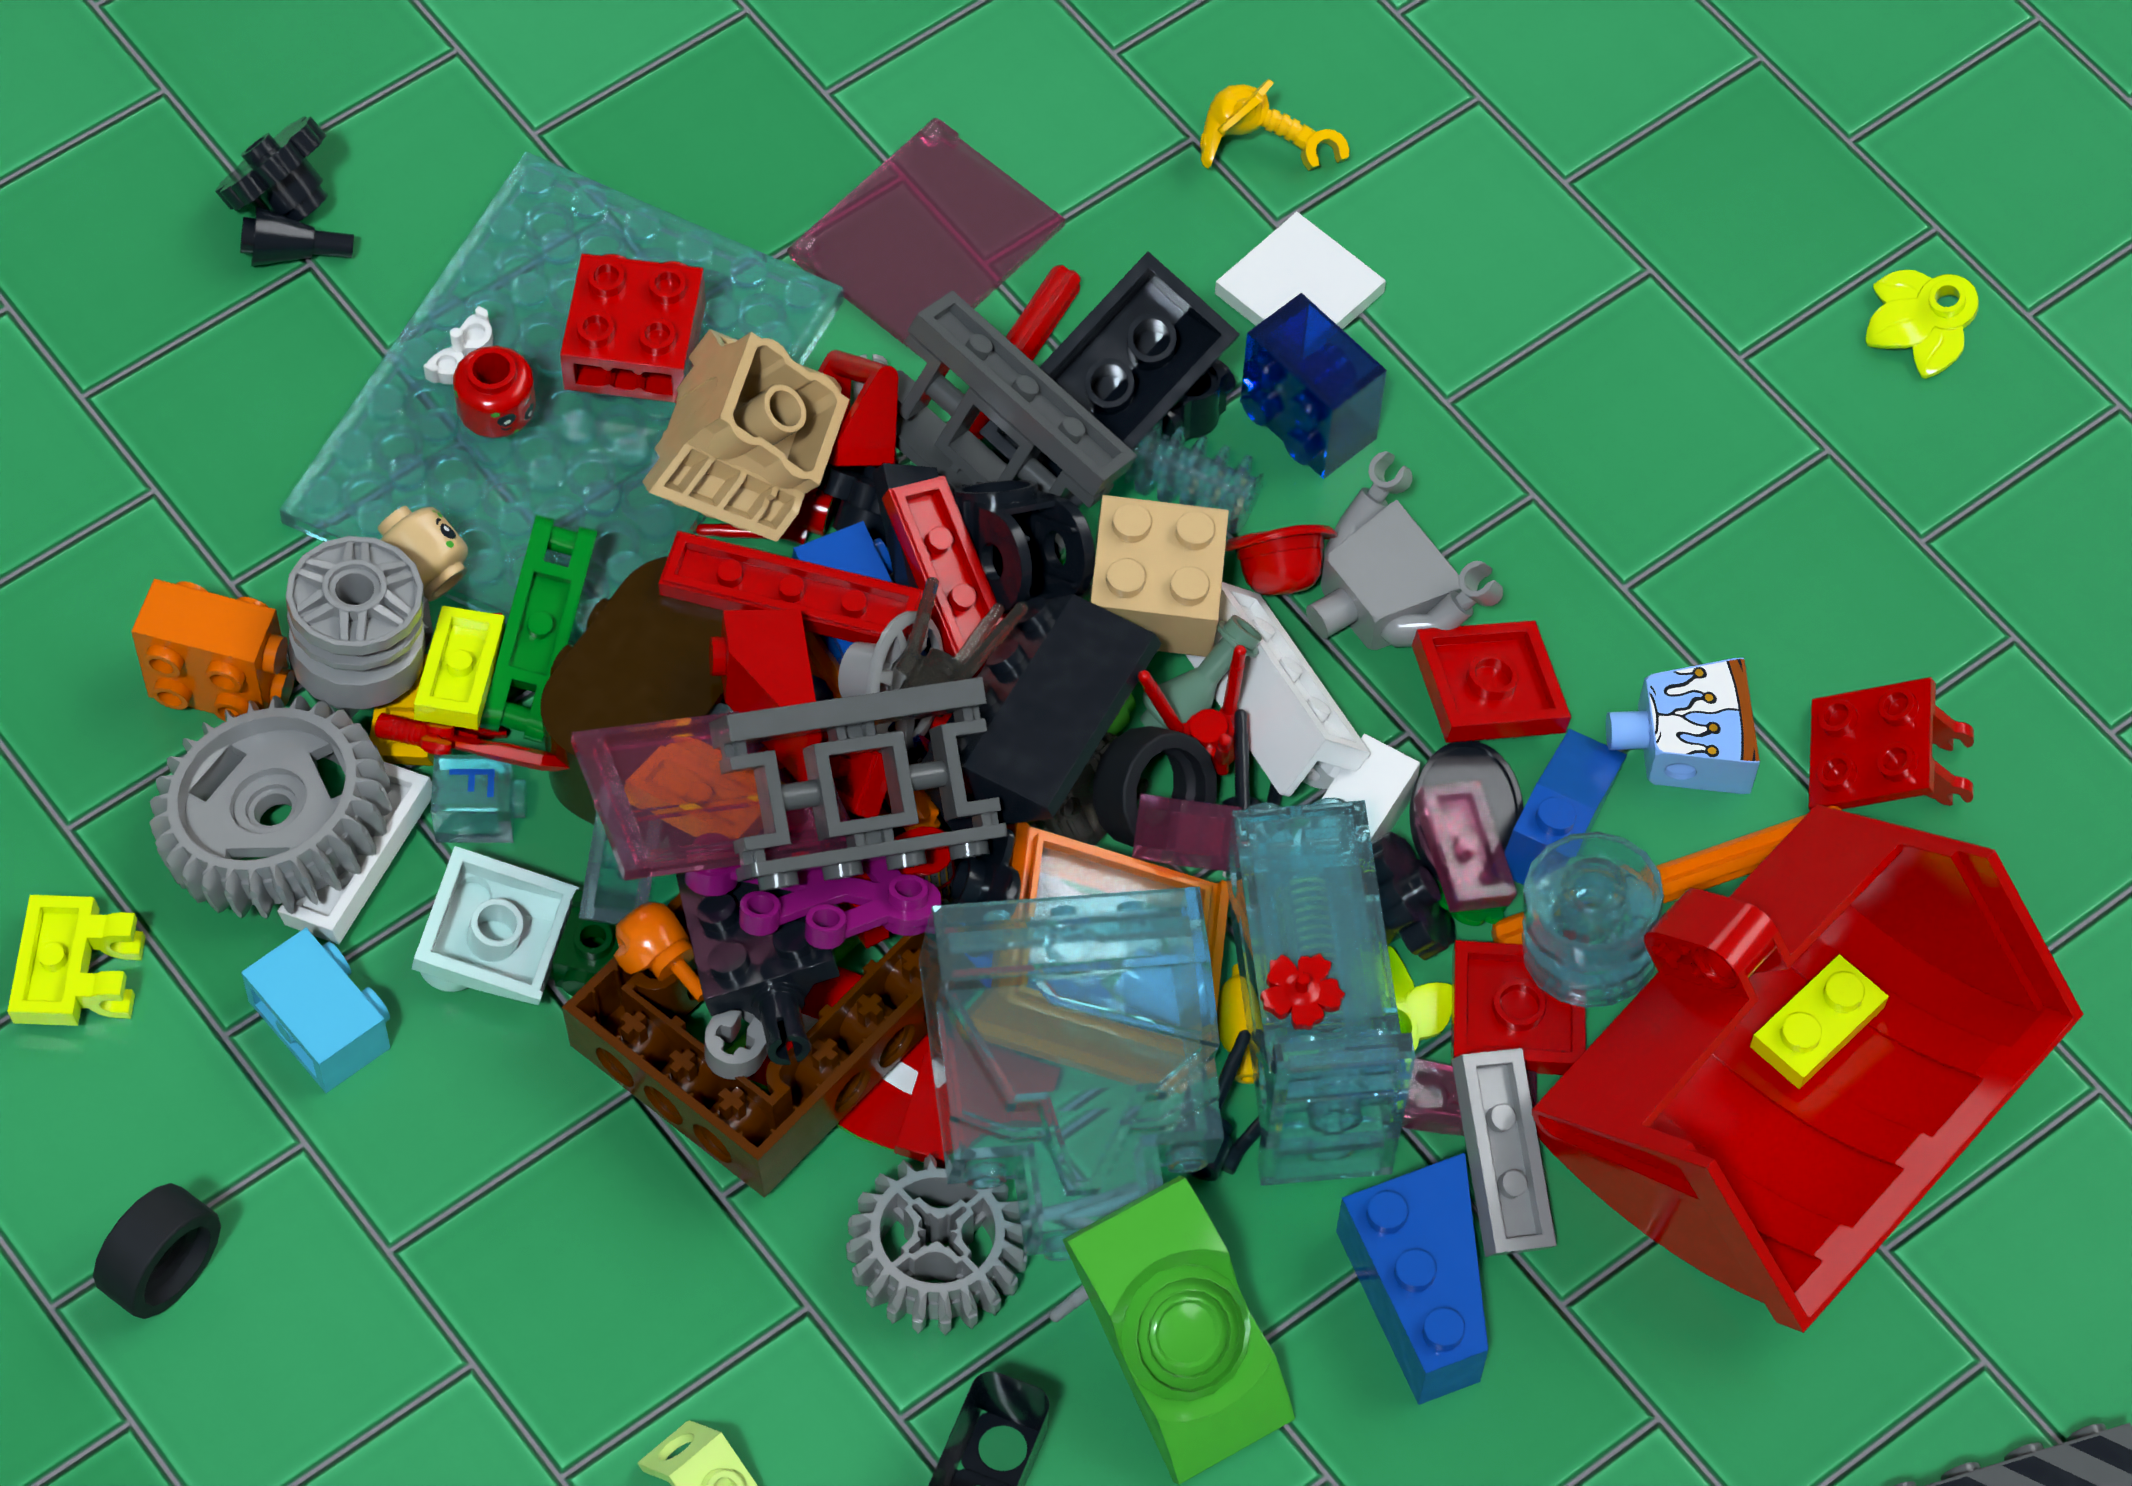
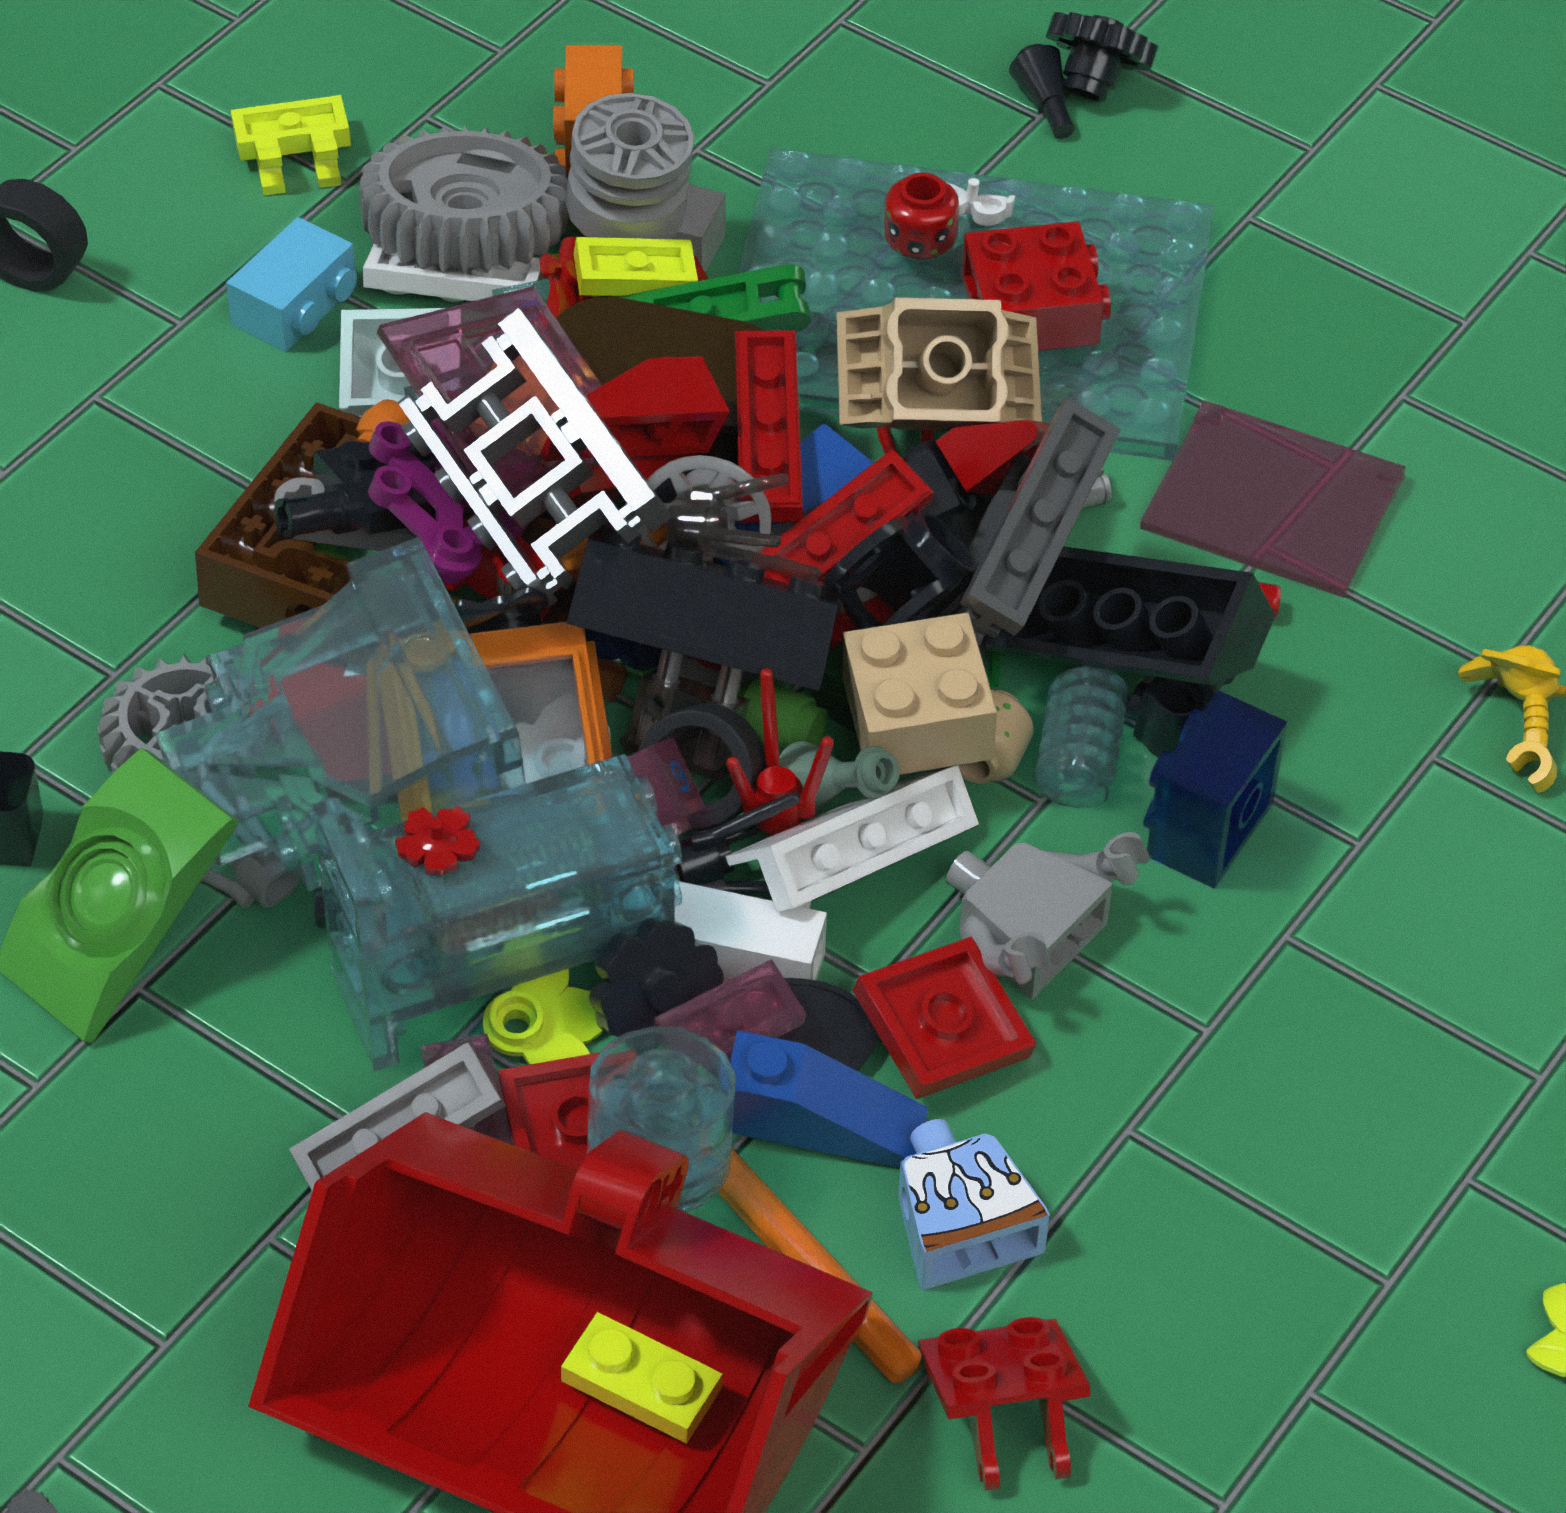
camera: 75 degrees right, 10 degrees down
tan head [377,506,468,602] -> none
white tile [1215,212,1386,364] -> none
red hat [1225,525,1337,595] -> none
blue wedge [1336,1153,1488,1405] -> none

